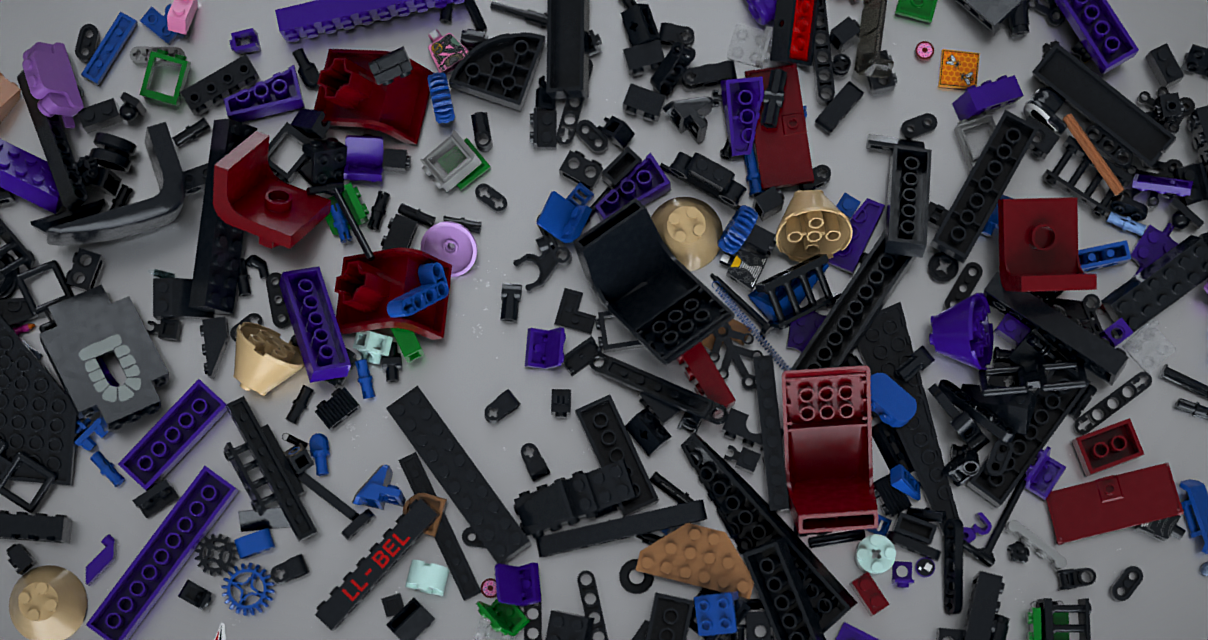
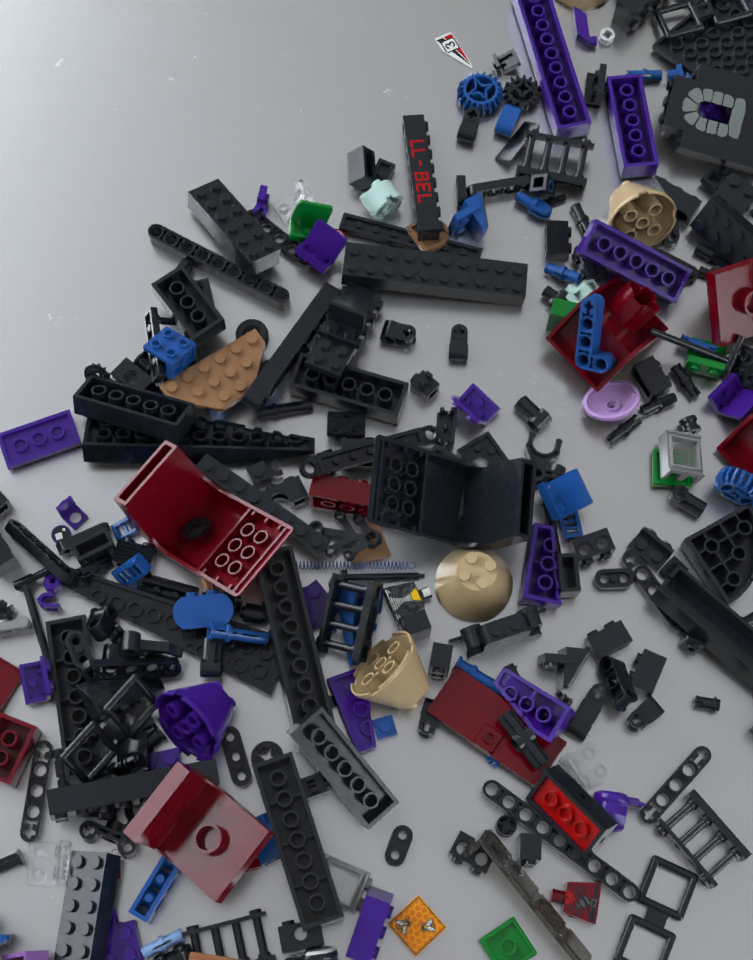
camera: 130 degrees right, 10 degrees down
black plate [226,396,317,541] -> none
black brick [382,148,411,173] -> none
black beam [475,183,507,213] -> none
black brick [597,115,635,149] -> none
black brick [621,4,660,47] -> none
blue gear [718,205,758,255] -> none
black beam [815,81,864,134] -> none
dark red piece [849,572,890,616] -> none
light aqua brick [855,534,896,575] -> none
black slope [866,134,925,151] -> none
tile [915,41,934,61] -> none
dark purple brick [1099,317,1134,347] -> none
none -> black gear [181,518,211,541]
none -> blue pin [207,621,269,645]
none -> white bush [598,28,615,45]
none -> black wheel [678,415,701,434]

